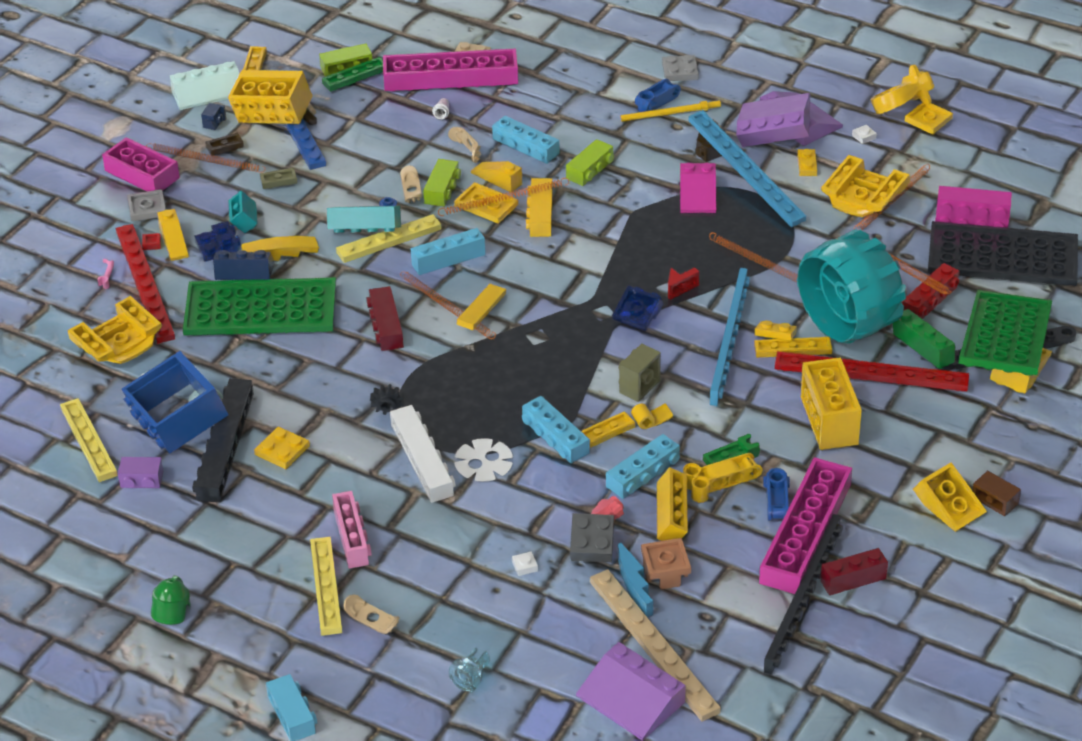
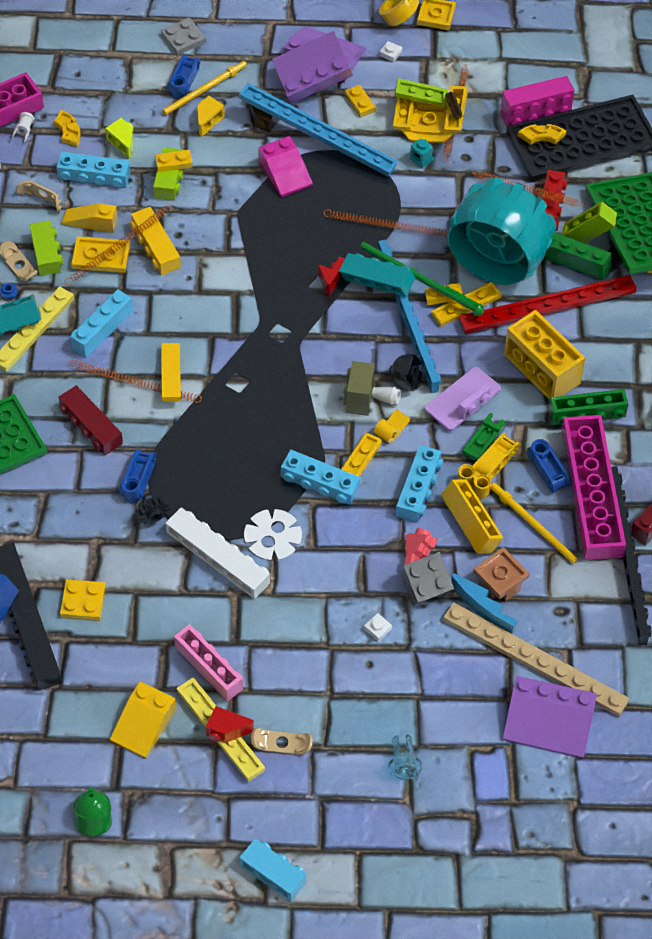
camera: 30 degrees left, 15 degrees up
clear blue plate [612,286,663,331] -> none
none -> white piece [12,112,35,143]
none -> yellow tile [53,110,81,147]
none -> neon yellow slope [105,118,134,159]
none -> yellow slope [110,681,177,759]
none -> blue piece [118,449,156,503]
none -> yellow plate [155,150,193,172]
none -> yellow slope [197,96,225,137]
none -> red slope [206,706,254,743]
none -> teal brick [339,253,415,297]
none -> green bar [360,241,484,317]
none -> white cone [372,387,401,405]
none -> black cylinder [389,354,422,391]
none -> lime plate [394,78,447,107]
none -> teal brick [410,138,434,168]
none -> lavender bracket [425,367,501,431]
none -> dark brown piece [445,92,462,120]
none -> yellow bar [490,483,578,564]
none -> yellow tile [517,124,567,145]
none -> green brick [549,389,629,425]
none -> lime brick [562,202,617,244]

